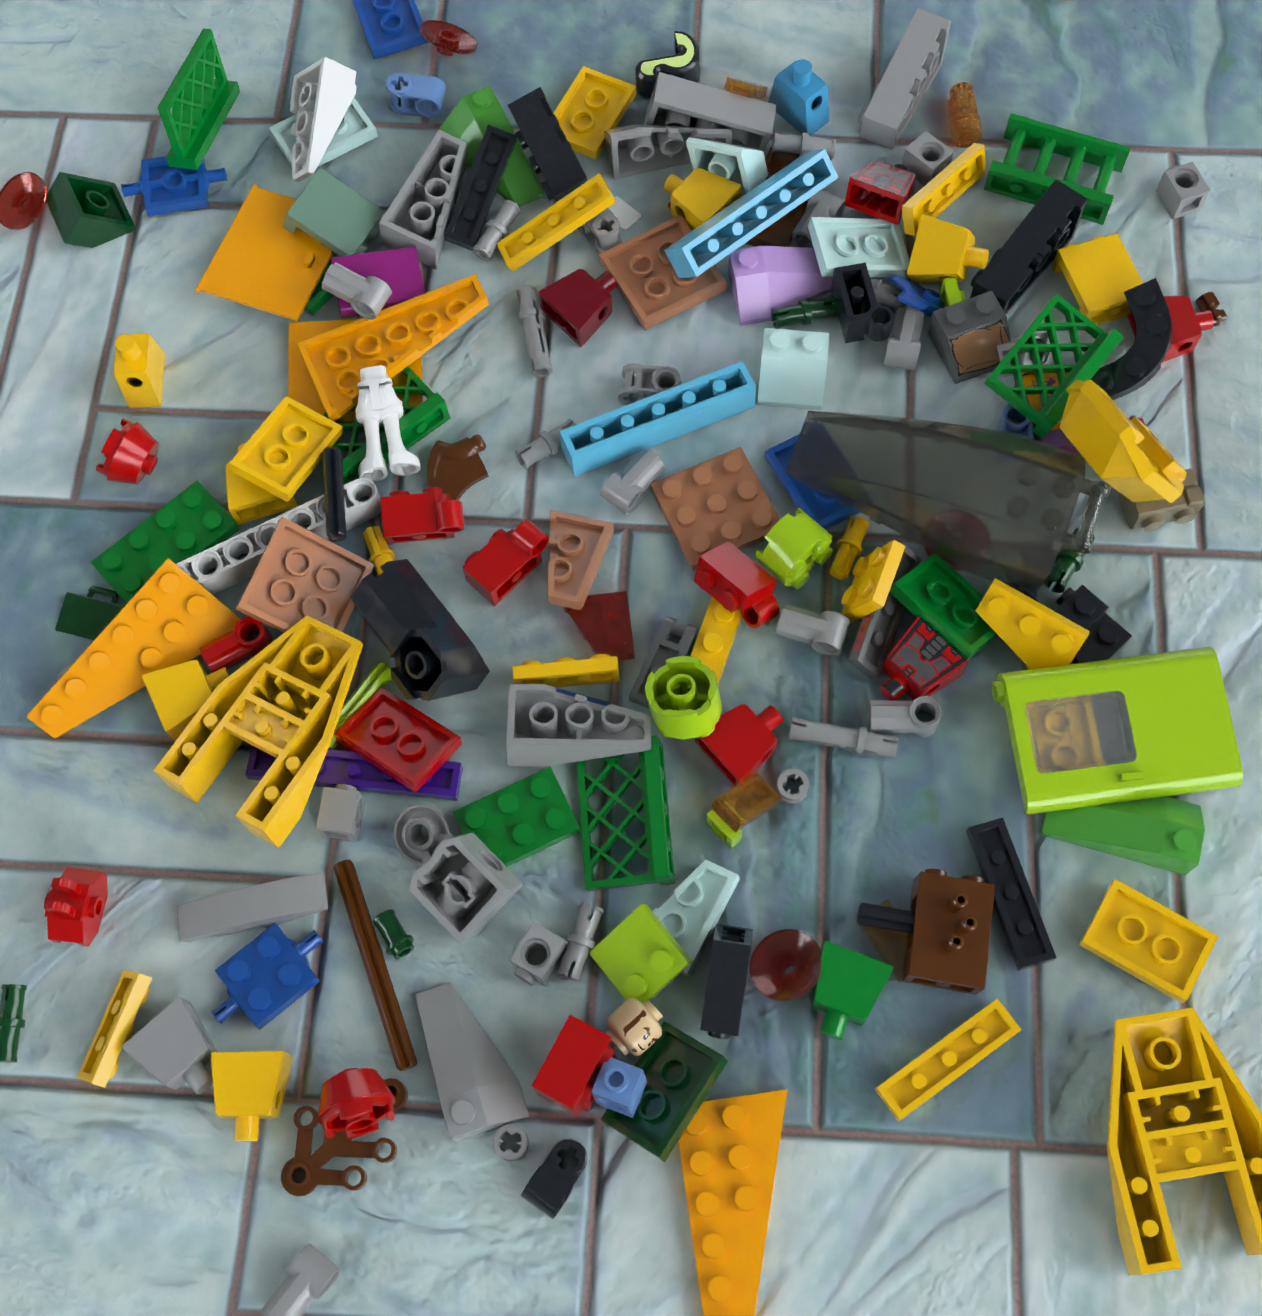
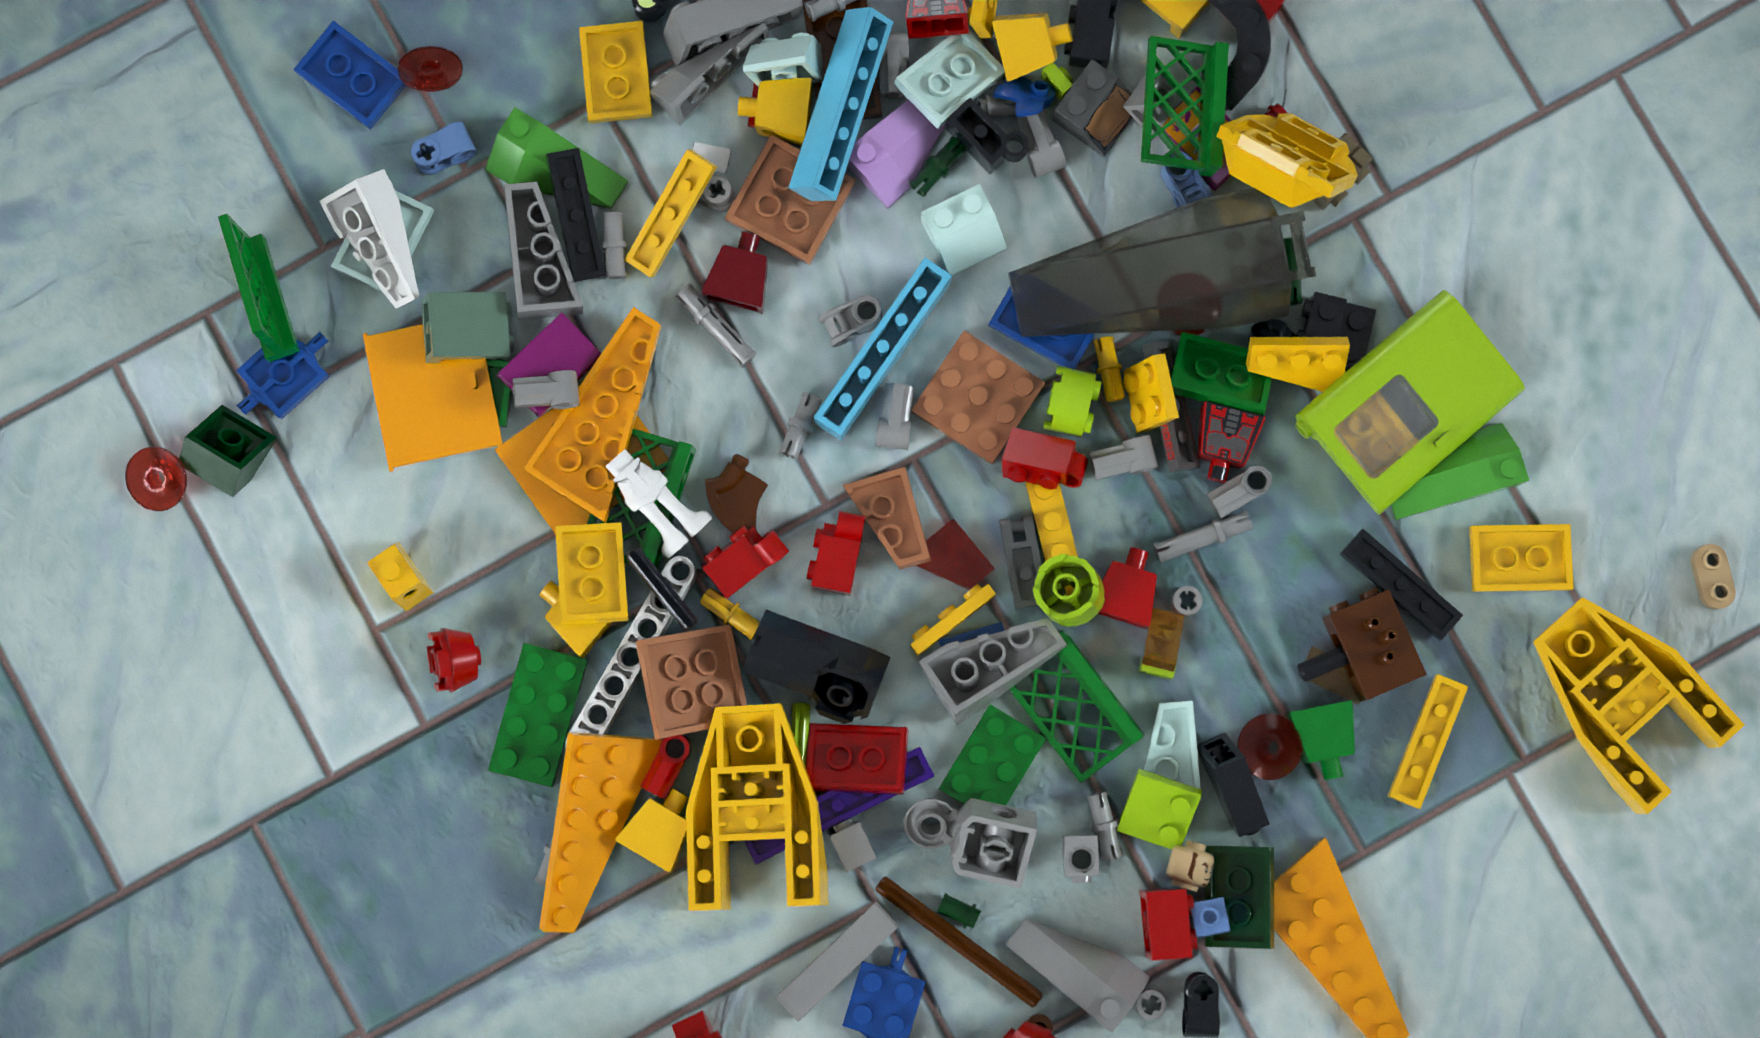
camera: 35 degrees left, 15 degrees up
dark green piece [55,586,124,640] -> none
black wedge [508,87,588,202] -> none

